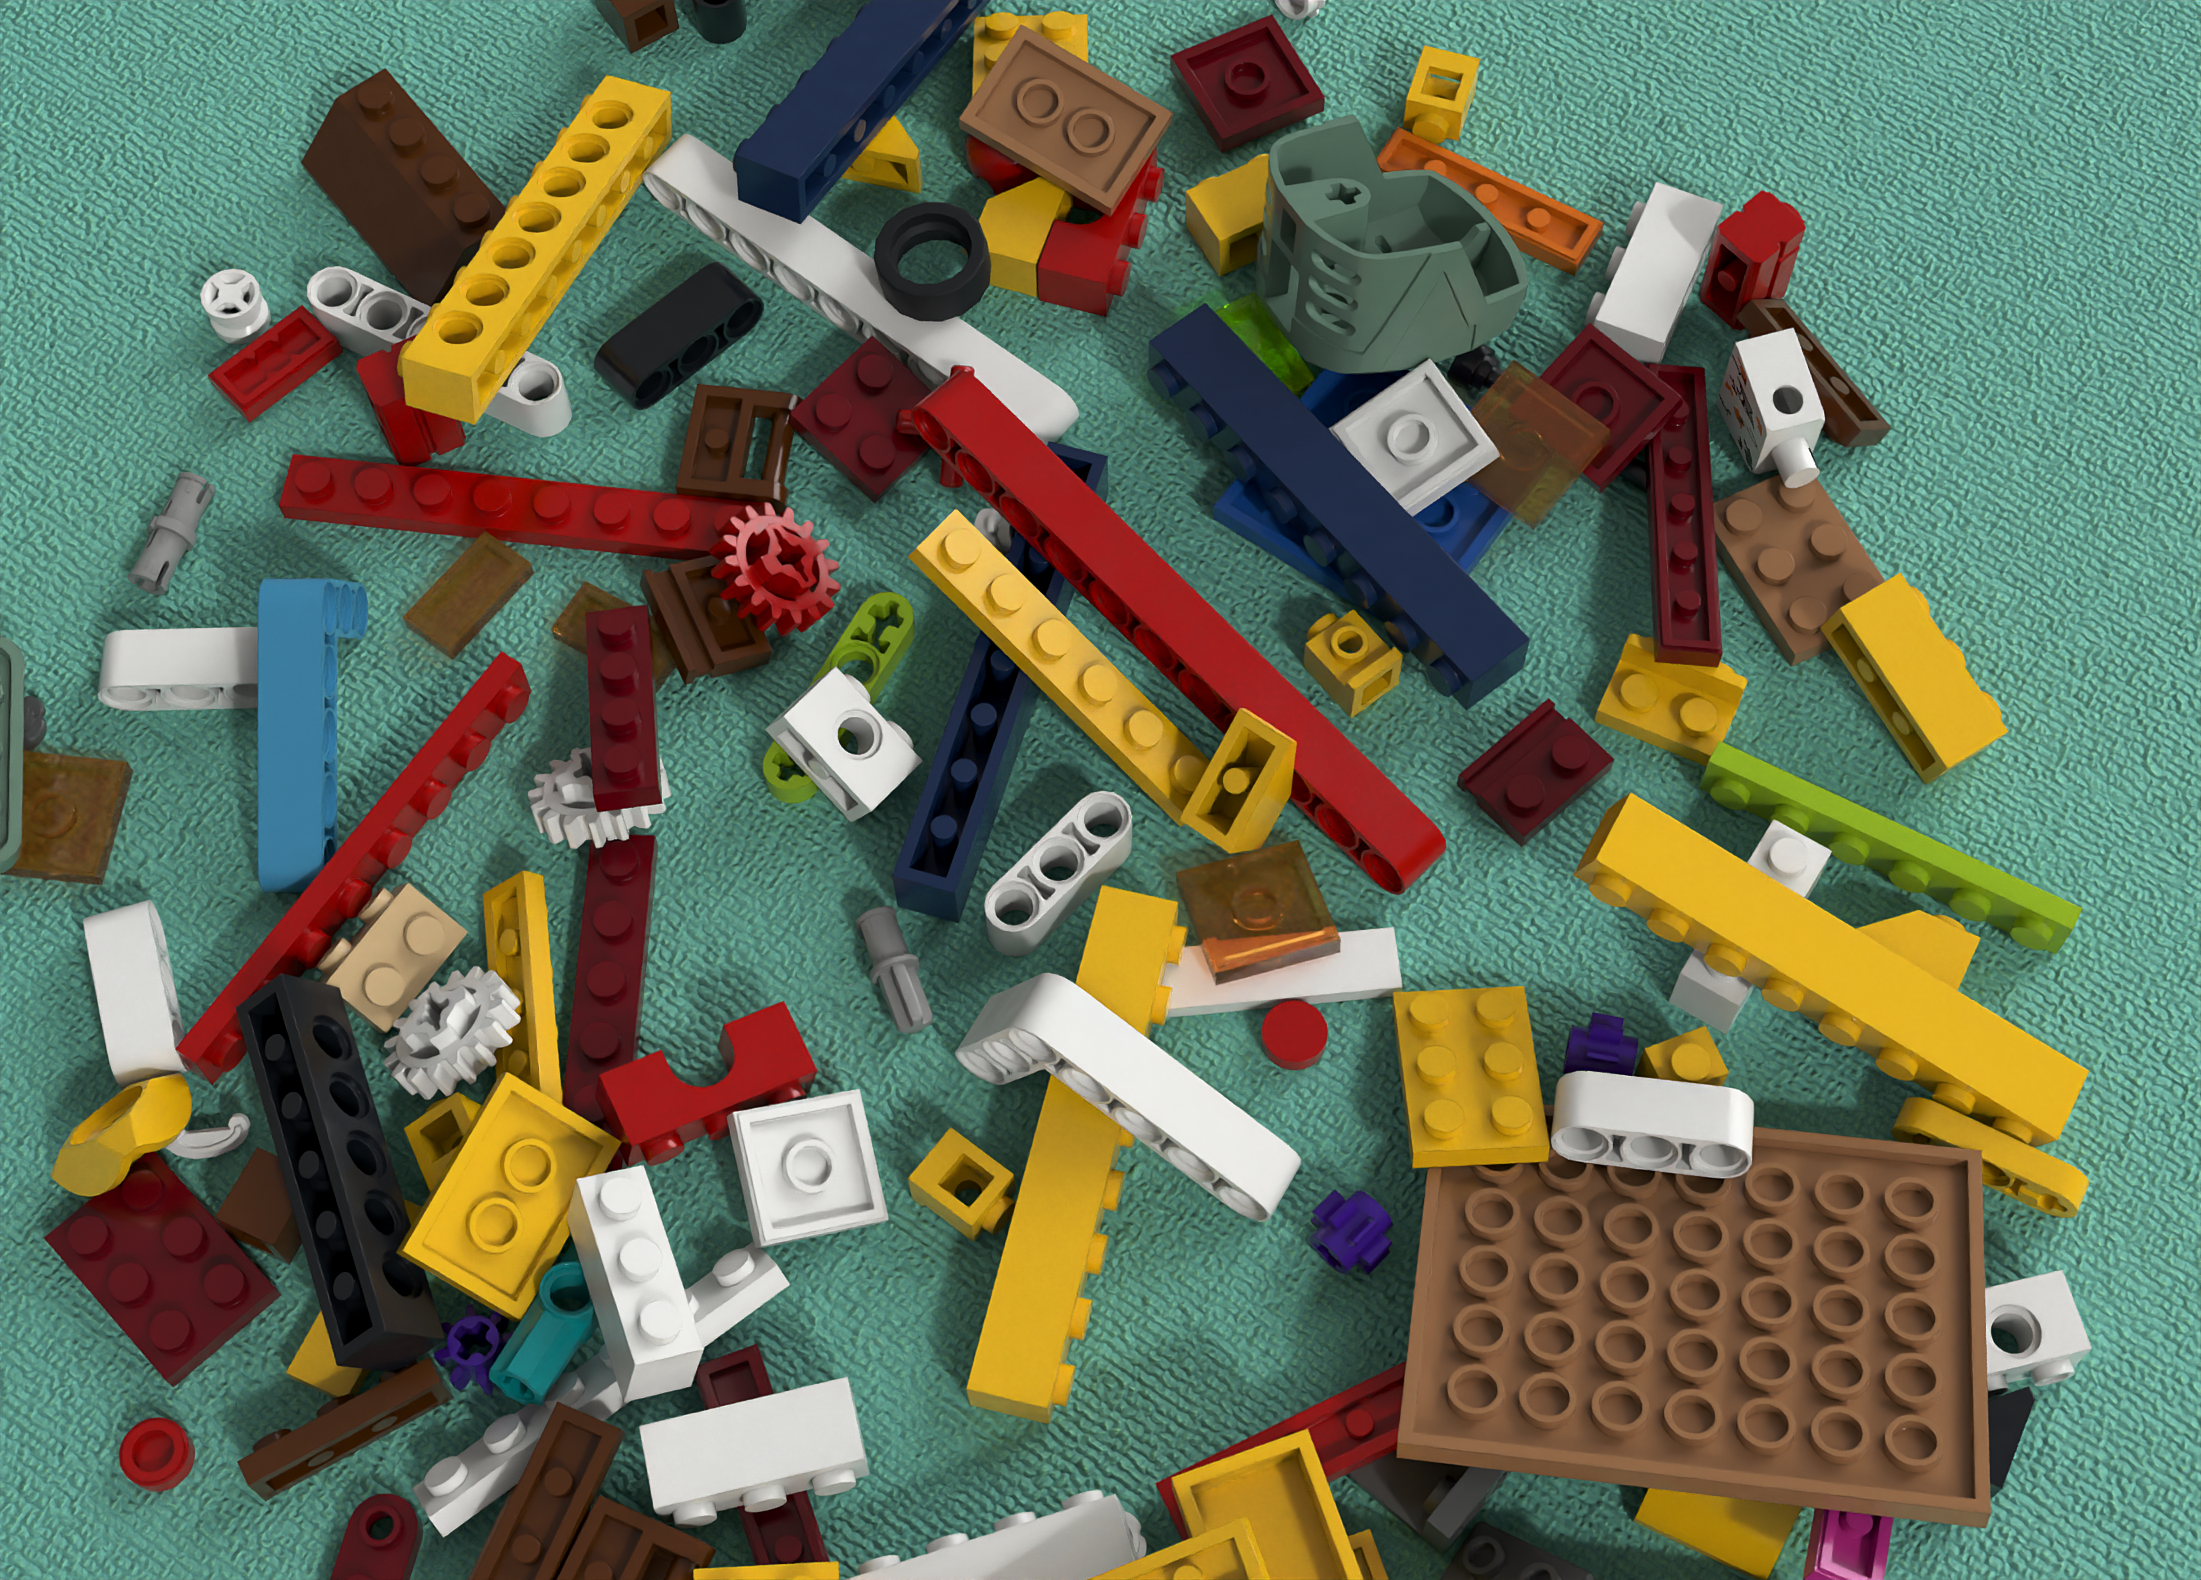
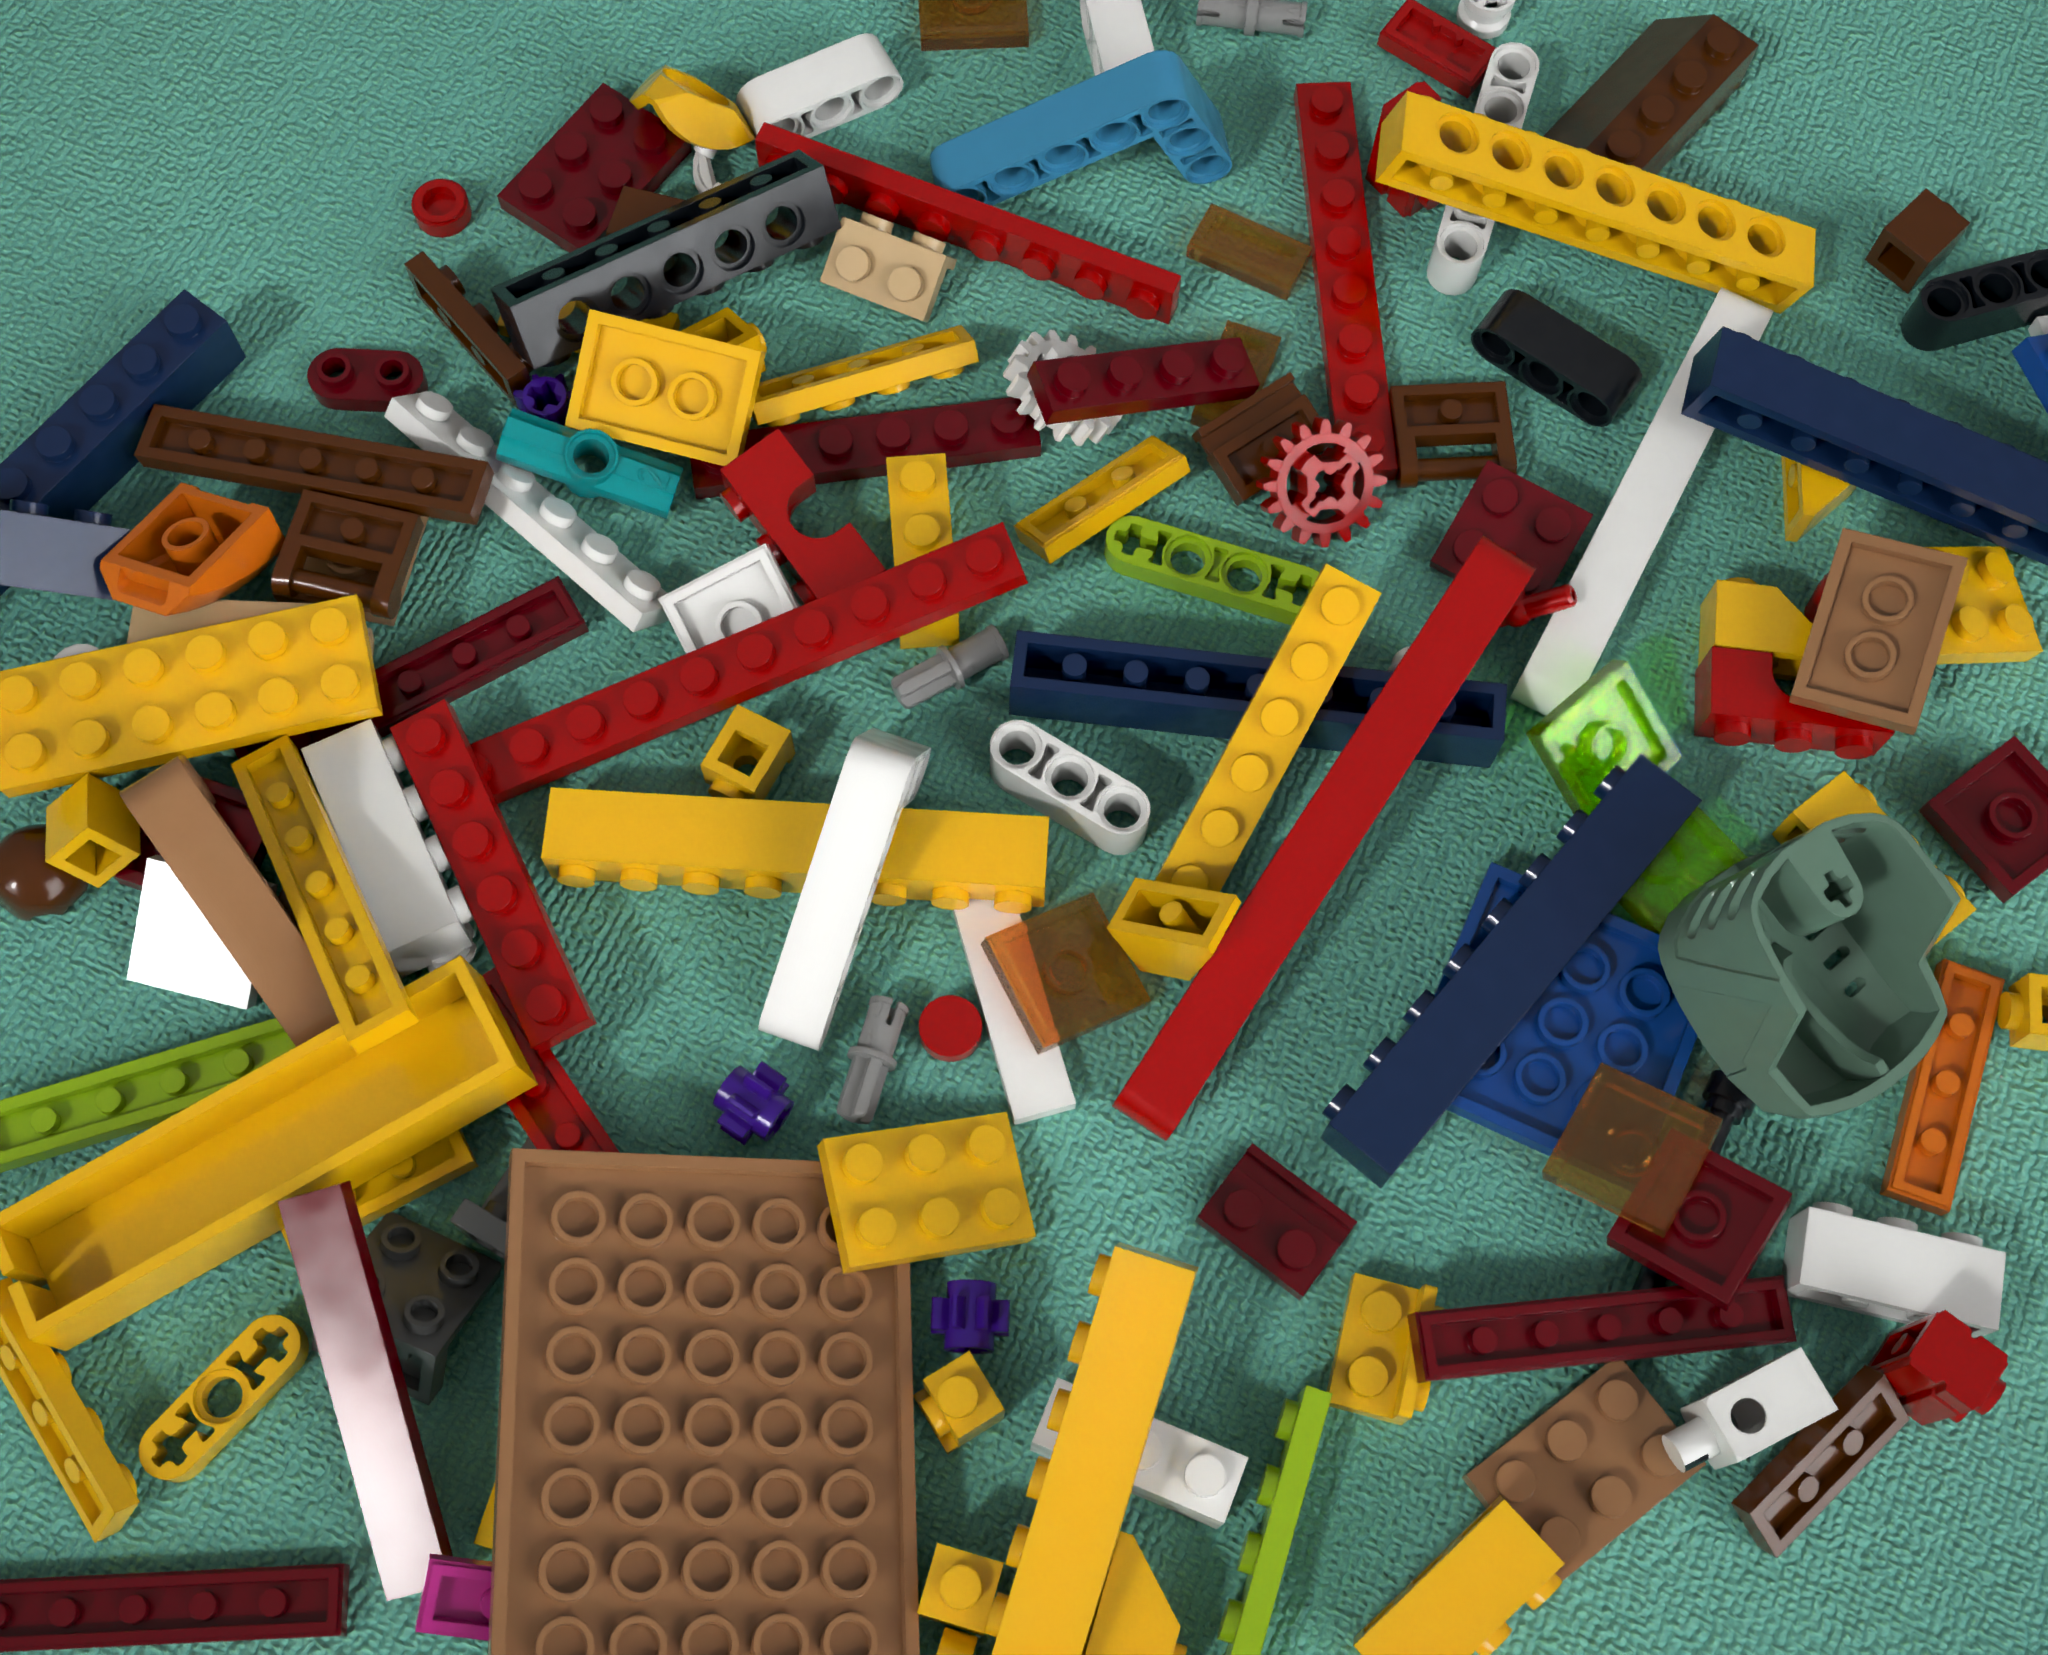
camera: 75 degrees right, 5 degrees up
white gear [383,966,521,1100] -> none
white brick [566,1165,704,1402] -> none
white brick [639,1377,870,1529] -> none
white brick [765,667,923,823] -> none
black tyre [874,202,991,322] -> none
yellow brick [1303,609,1403,718] -> none
white tile [1328,358,1500,517] -> none
white beam [1551,1071,1754,1179] -> none
none -> red plate [390,699,597,1053]
none -> red plate [470,522,1028,804]
none -> light grey axle [836,995,909,1124]
none -> yellow arch [886,453,959,649]
none -> yellow brick [917,1543,1004,1636]
none -> yellow tile [1014,435,1191,564]
none -> clear neon green plate [1526,659,1682,815]

